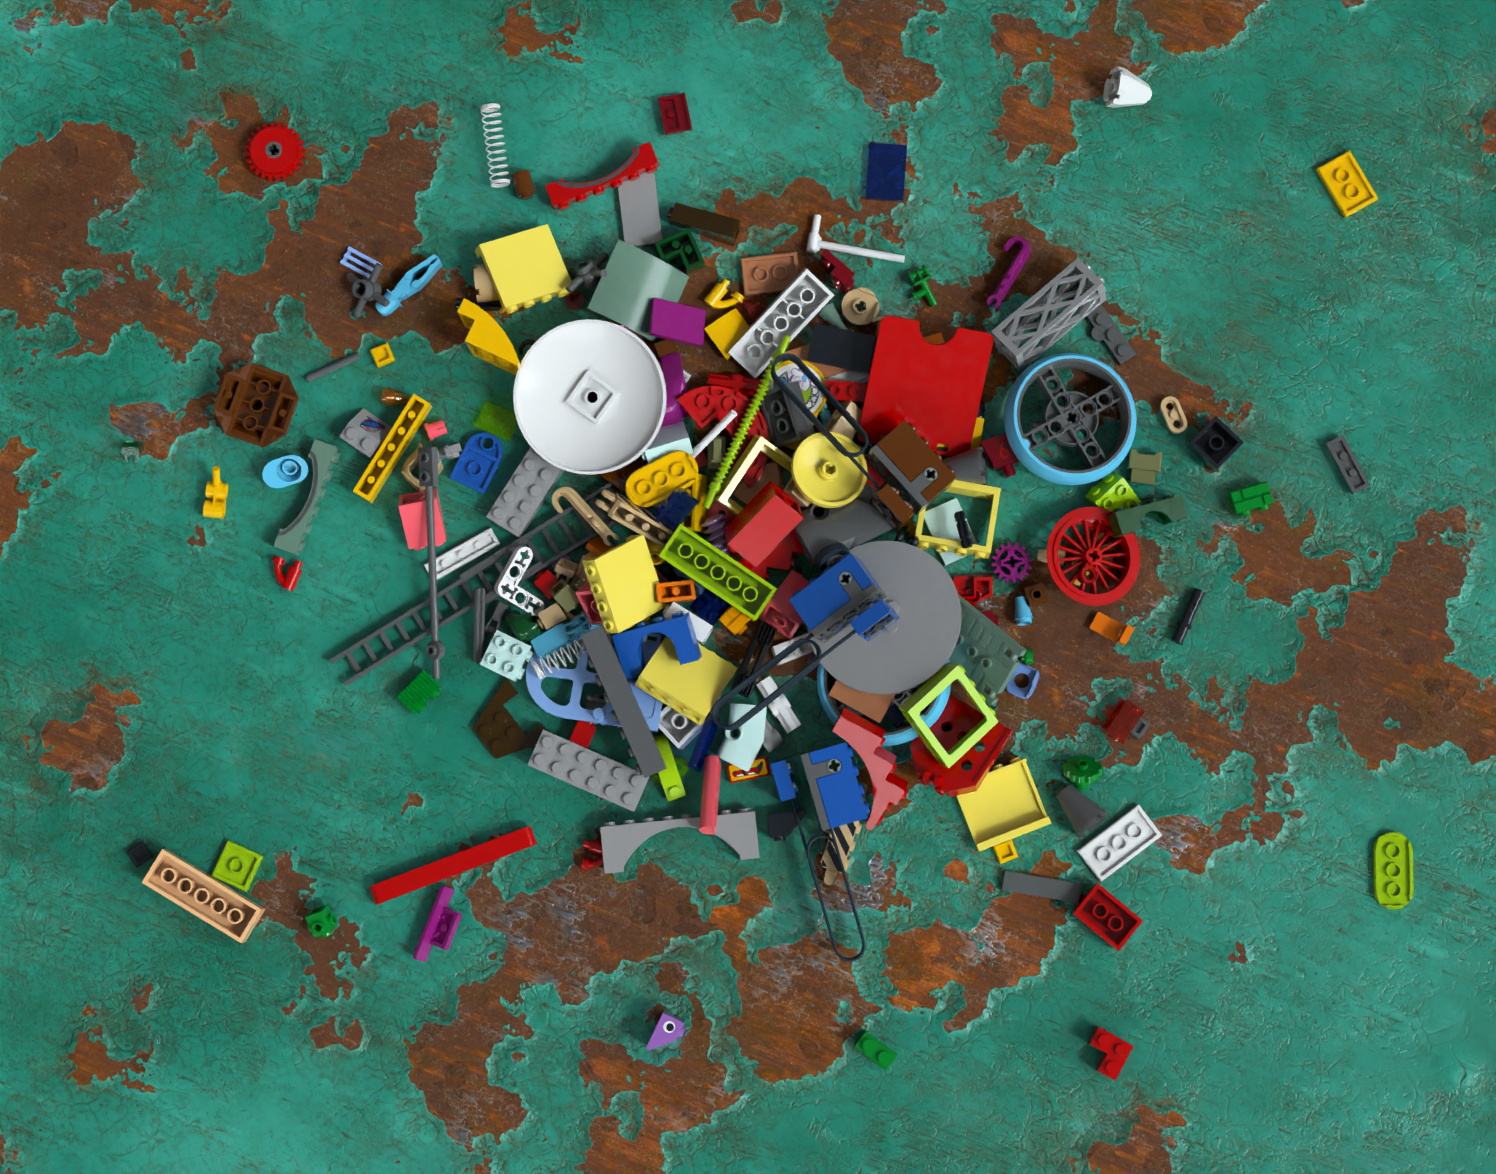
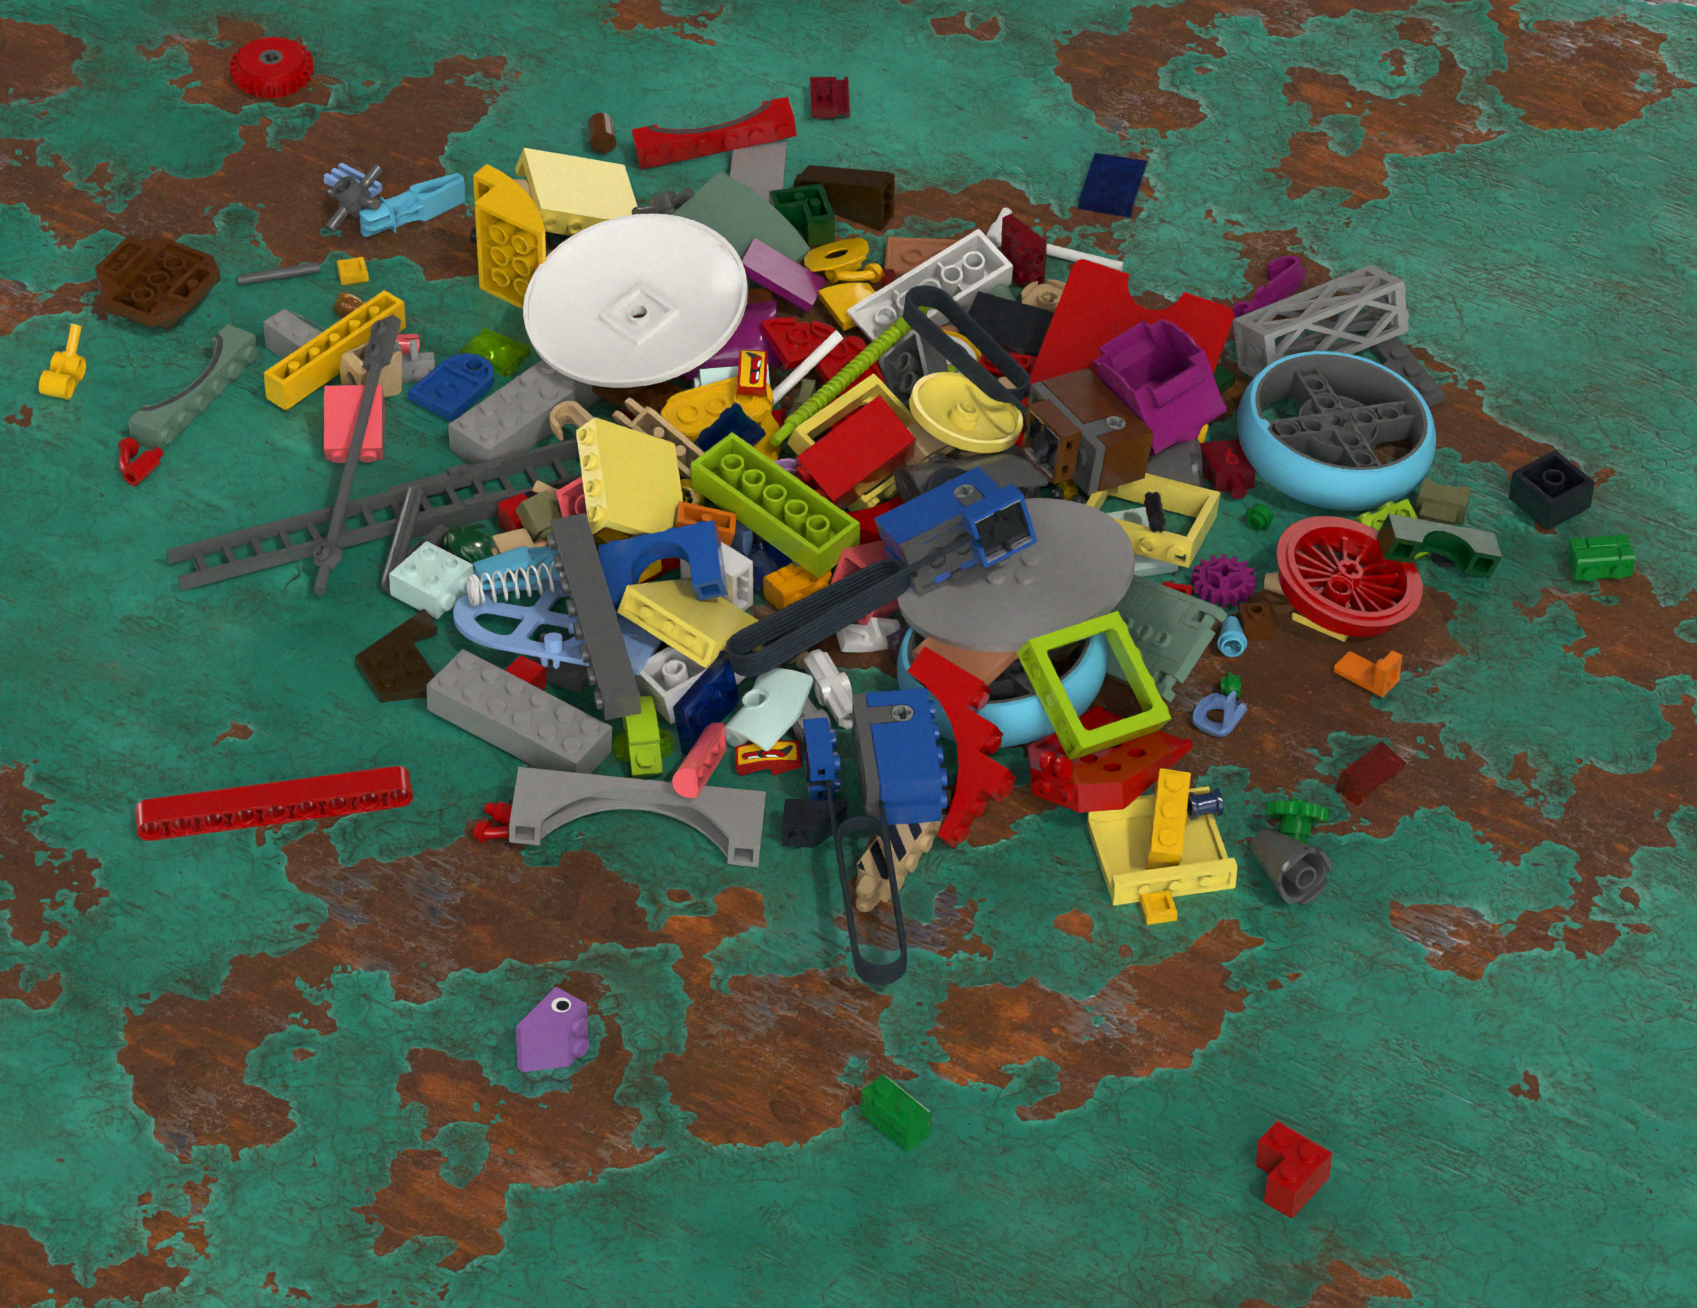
camera: 10 degrees right, 40 degrees down
medium azure piece [262,454,308,488] -> none
green brick [305,904,337,938] -> none
green brick [397,670,441,714] -> none
magenta bracket [413,886,462,962] -> none
white tile [424,528,500,580] -> none
white piece [480,103,510,188] -> none
white beam [494,546,544,616] -> none
green arm [907,265,937,307] -> none
dark grey tile [1001,871,1081,903] -> none
red brick [1071,883,1143,951] -> none
white tile [1077,804,1162,882] -> none
white cone [1103,66,1152,108] -> none
dark grey tile [1127,716,1151,740] -> none
tan plate [1160,396,1187,434] -> none
black pin [1171,588,1206,645] -> none
none -> slope [737,349,768,396]
none -> yellow piece [804,238,869,272]
none -> magenta piece [1094,319,1227,456]
none -> yellow brick [1146,768,1191,869]
none -> dark blue bush [1187,788,1224,820]
none -> green plate [1246,504,1273,531]

